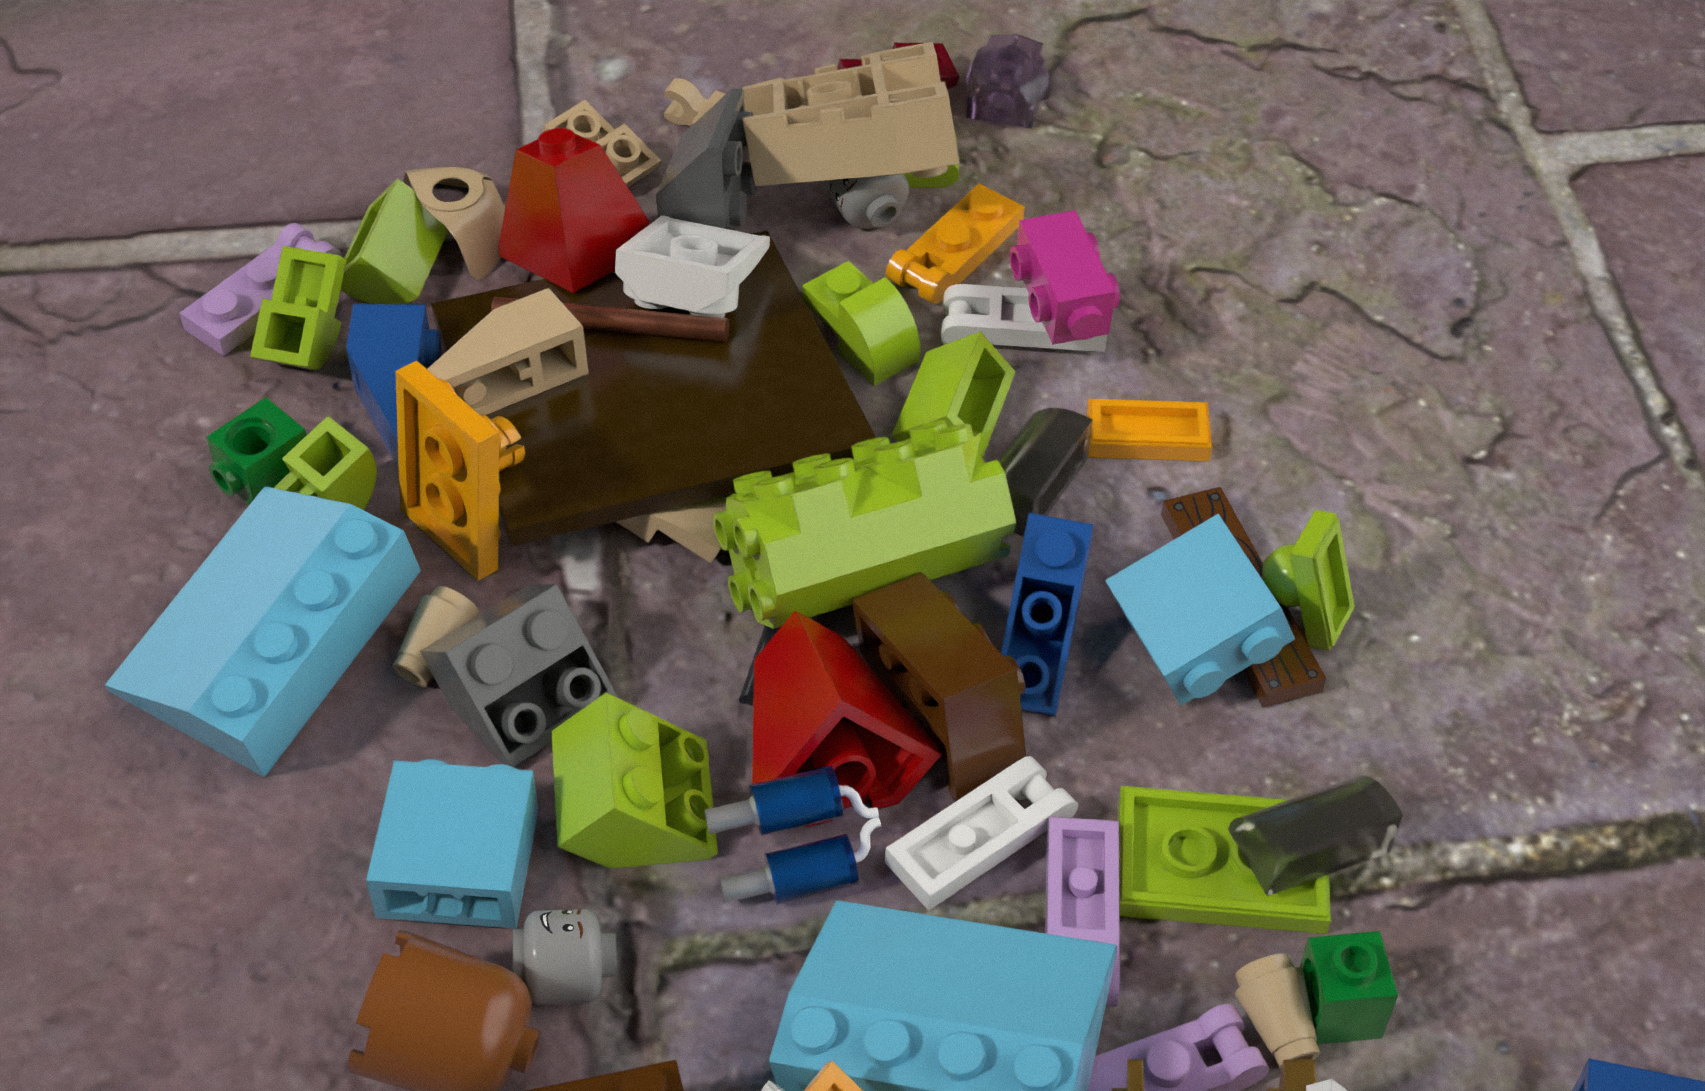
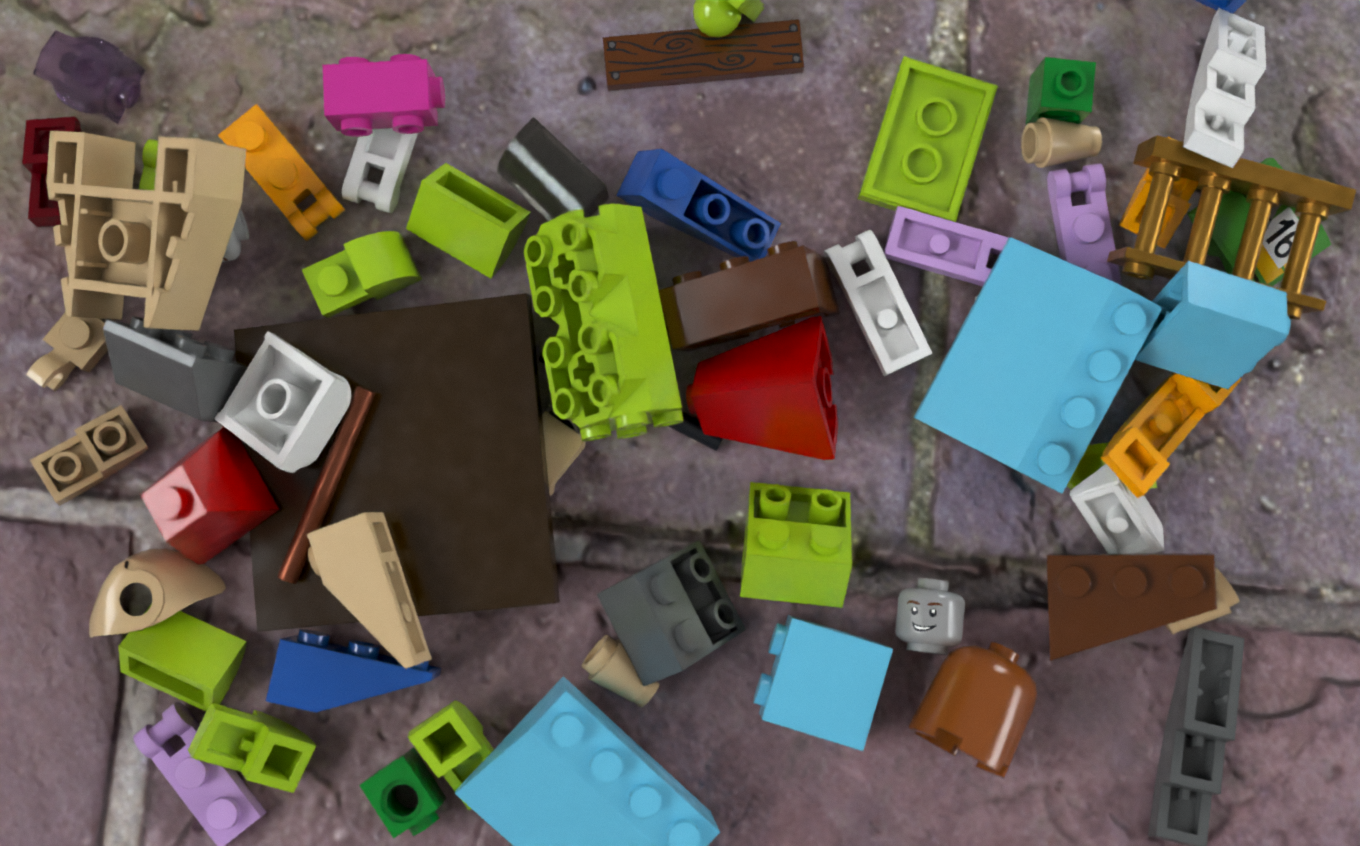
camera: 75 degrees left, 35 degrees up
light orange plate [395,360,525,581] -> none
clear blue piece [704,765,881,905] -> none
light orange tile [1086,398,1212,461] -> none
medium azure brick [1105,514,1295,706] -> none
clear smoke brick [1228,775,1403,896] -> none

